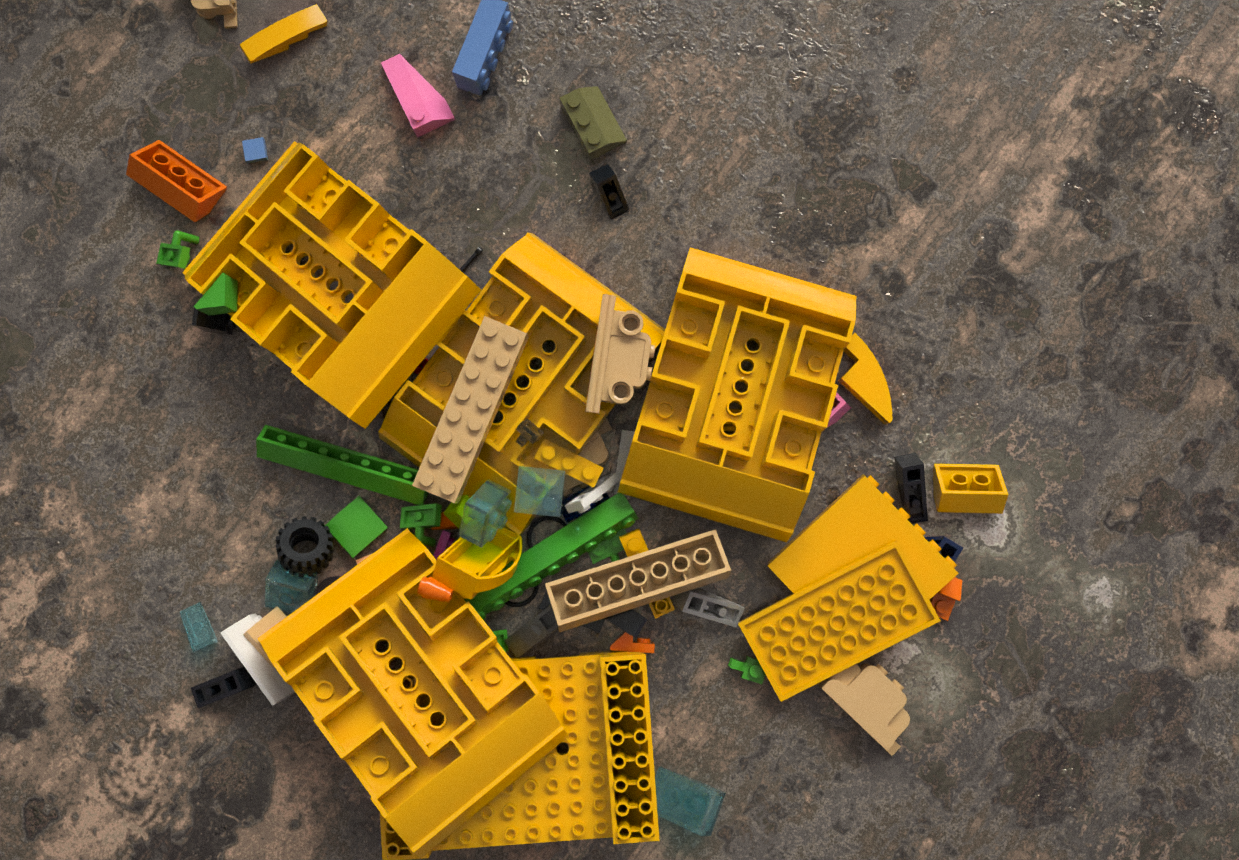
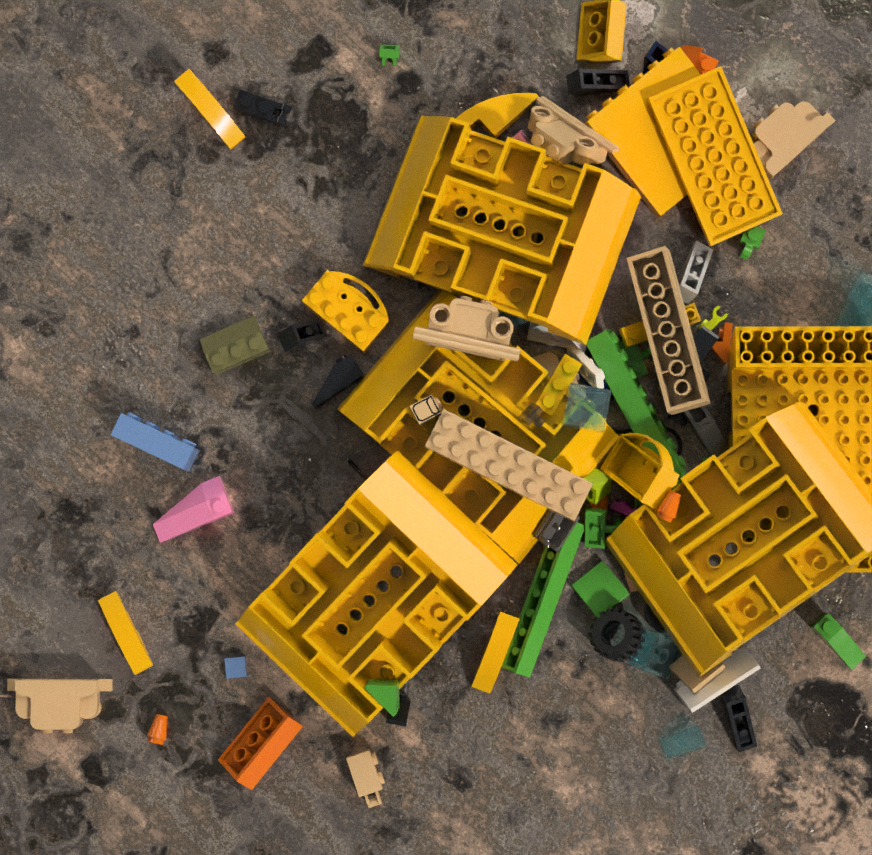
camera: 85 degrees left, 0 degrees up
bright green plate [156,231,199,269] -> none
clear light blue brick [459,479,512,548] -> none
none -> orange cone [147,714,168,745]
none -> yellow slope [174,69,245,150]
none -> black plate [233,90,292,127]
none -> yellow piece [302,270,390,354]
none -> black slope [312,354,365,409]
none -> tan brick [346,749,385,808]
none -> bright green tile [379,45,400,66]
none -> tan brick [410,395,443,426]
none -> yellow slope [471,612,519,694]
none -> tan brick [528,96,620,165]
none -> dark grey hinge [533,510,580,552]
none -> neon yellow plate [697,306,728,330]
none -> bright green slope [809,612,866,670]

